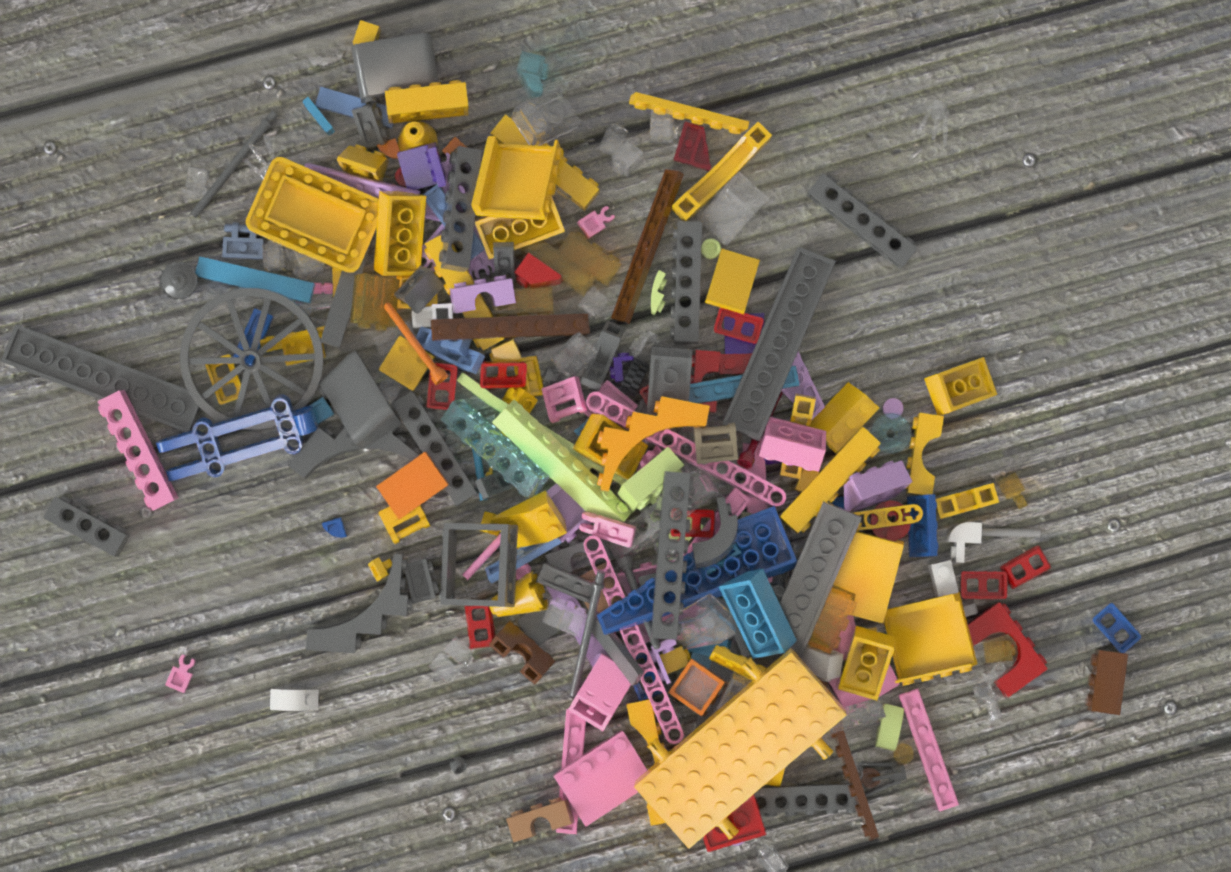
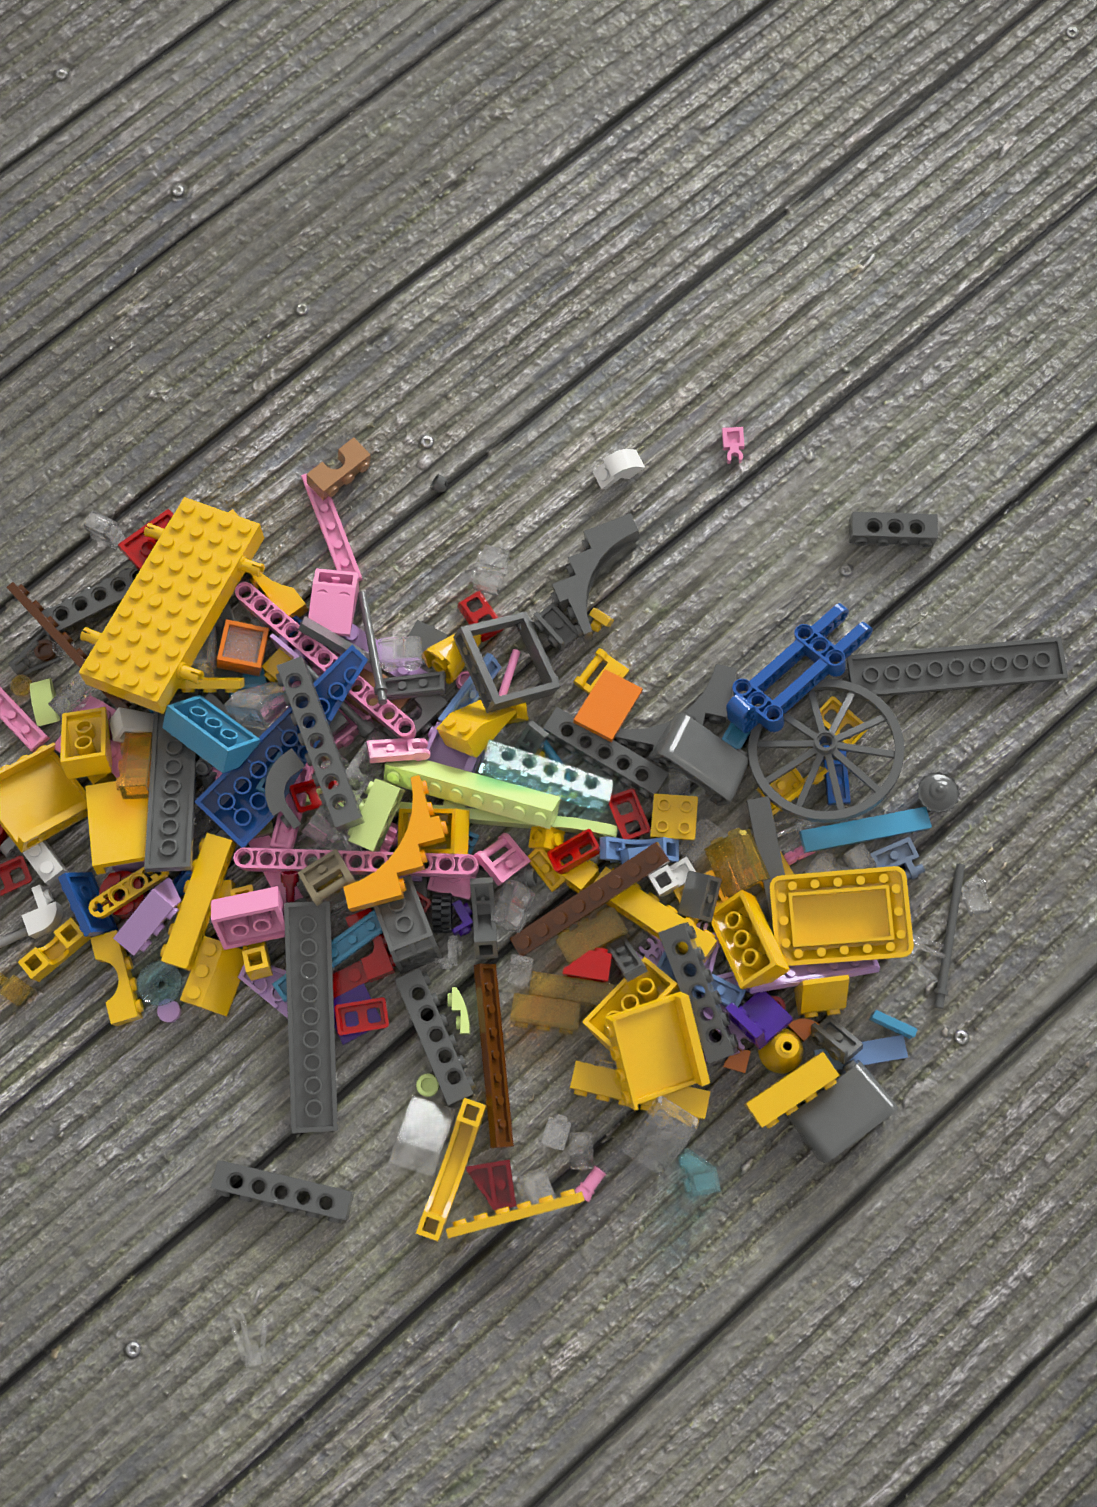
camera: 160 degrees right, 10 degrees down
bright pink brick [98,390,179,511] -> none
blue tile [322,517,347,538] -> none
yellow brick [353,20,381,45] -> none
orange piece [384,303,449,385] -> none
lavender arch [449,275,516,313] -> none
reddish brown arch [489,621,555,685] -> none
bright pink slope [553,730,647,827] -> none
bright pink plate [577,206,615,239] -> none
yellow tile [705,248,760,314] -> none
yellow slope [924,357,997,416] -> none
none -> bright pink pin [574,1166,606,1203]

